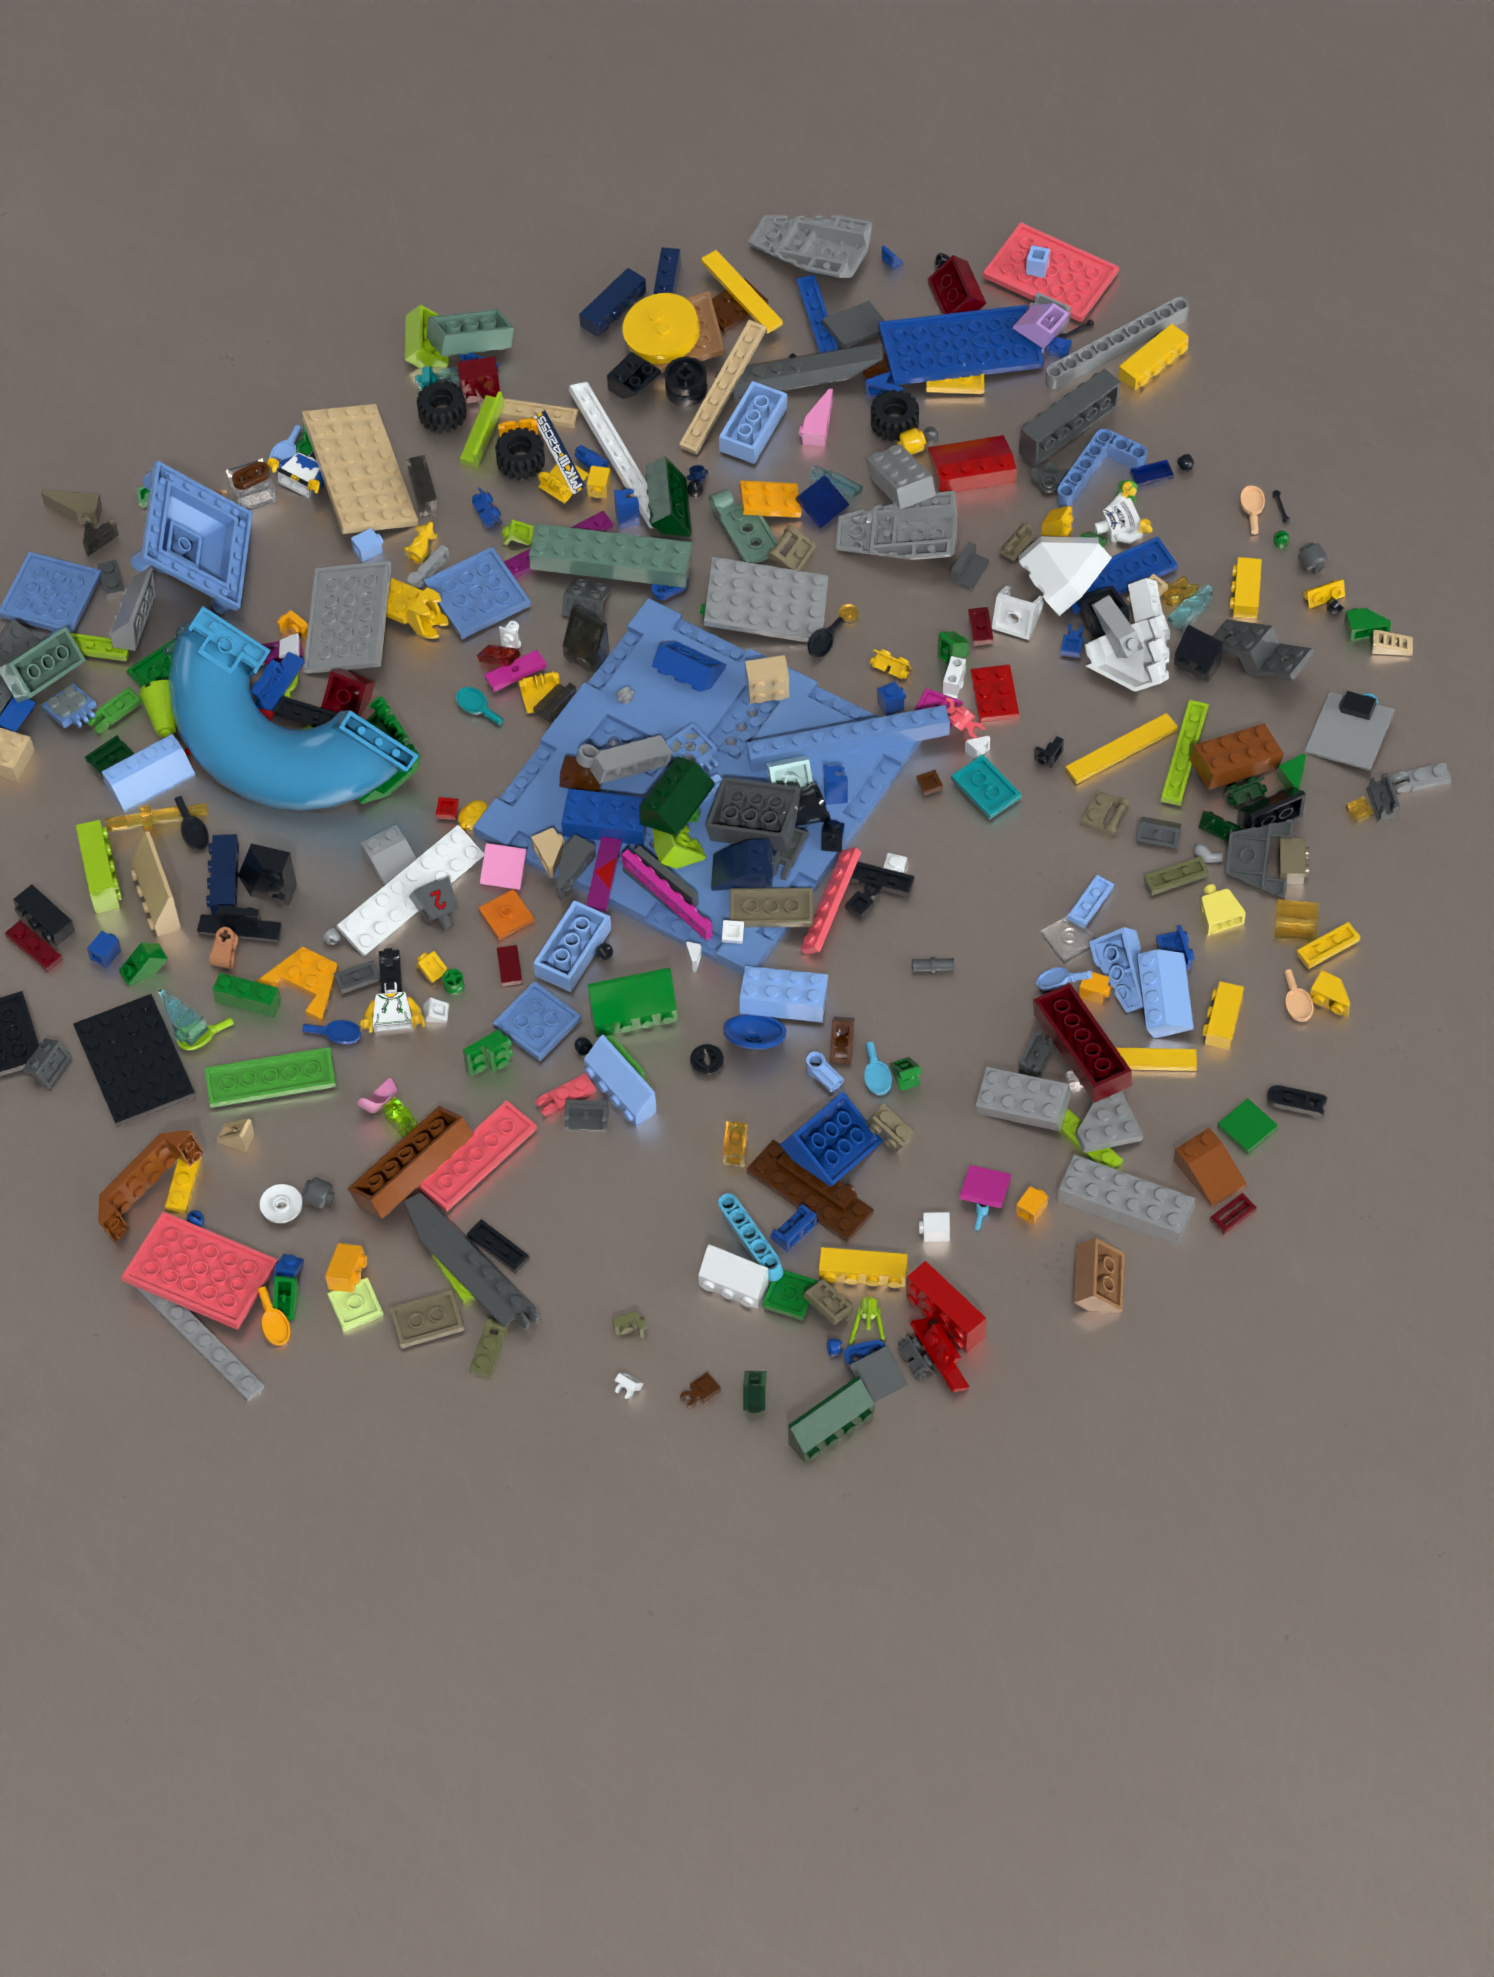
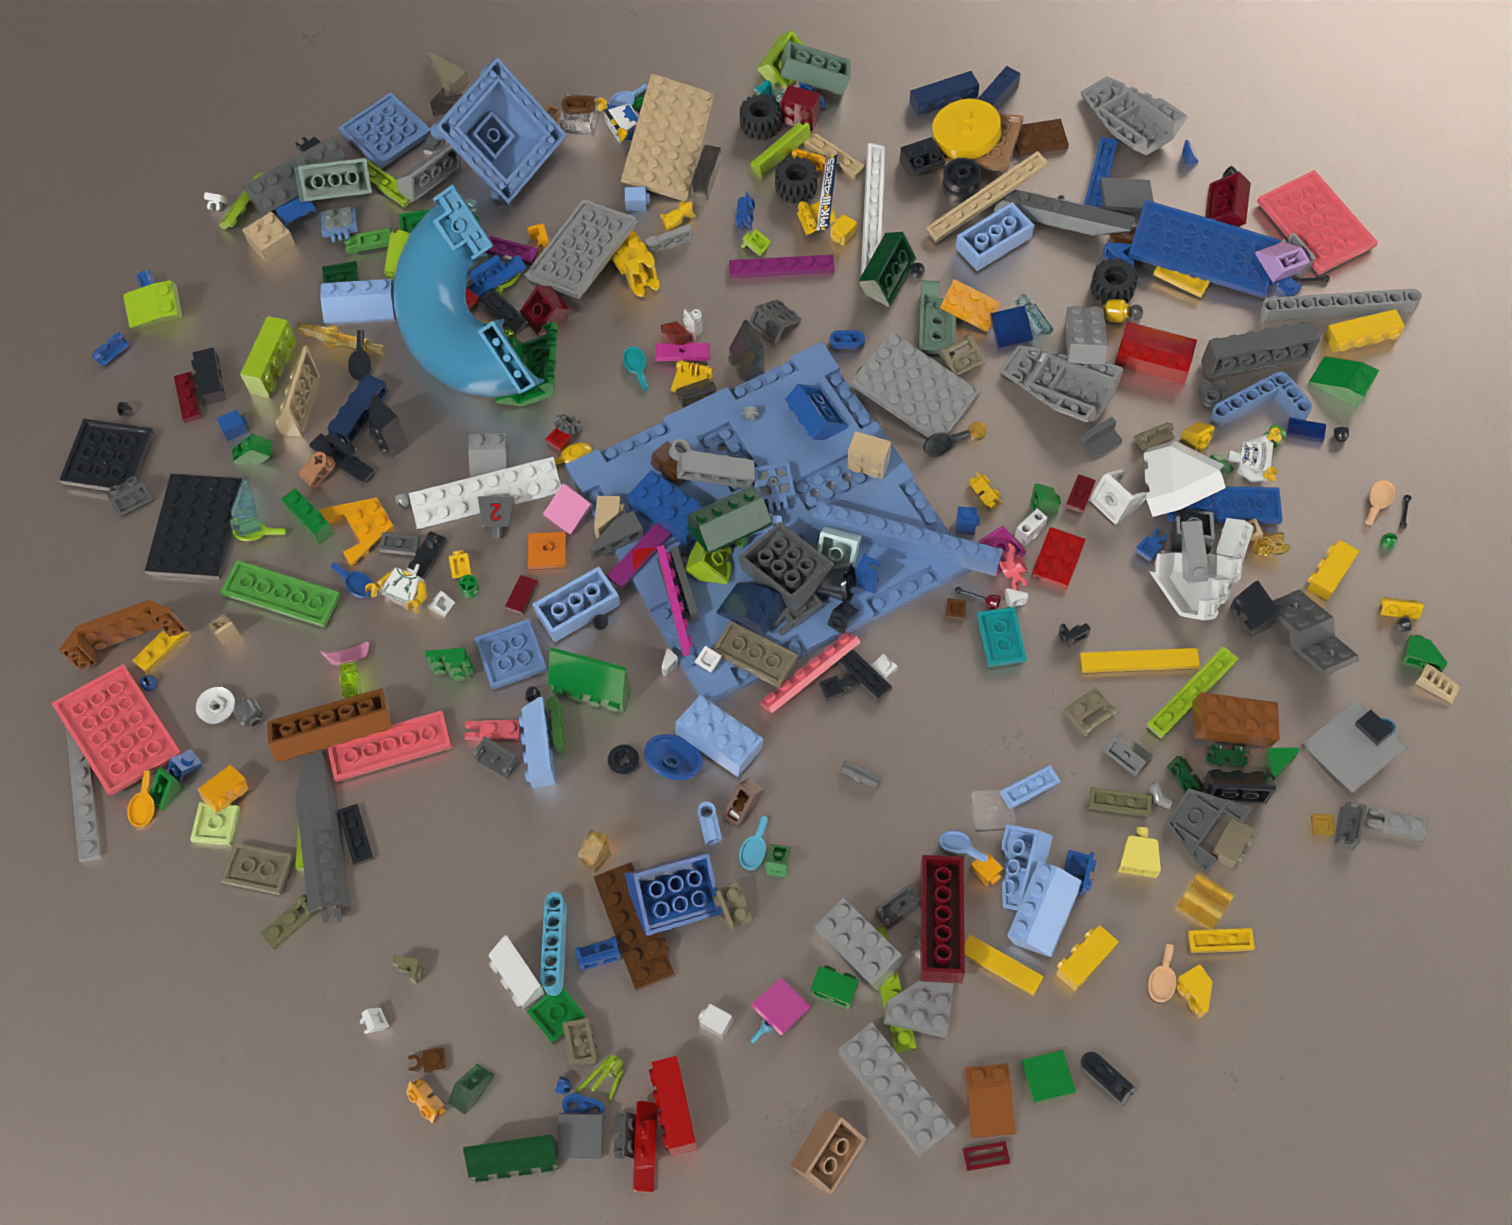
camera: 30 degrees right, 5 degrees up
white slope [279,634,300,658] -> none
medium blue plate [423,547,531,639] -> none
sand green brick [529,524,692,588] -> none
blue hinge [575,445,609,469] -> none
blue hinge [614,489,640,529] -> none
dark blue plate [687,465,708,482] -> none
yellow tile [701,250,783,334] -> none
bright pink slope [799,389,833,447] -> none
yellow brick [819,1247,908,1288] -> none
light orange brick [1016,1186,1048,1225] -> none
light blue brick [1026,245,1050,278] -> none
clear light blue hinge [1167,584,1214,631] -> none
dark grey head [1298,542,1328,573] -> none
none -> light orange hinge [406,1078,446,1124]
none -> dark grey gear [554,414,583,434]
none -> green brick [810,965,859,1009]
none -> hinge [955,587,1001,610]
none -> green slope [1308,356,1380,408]

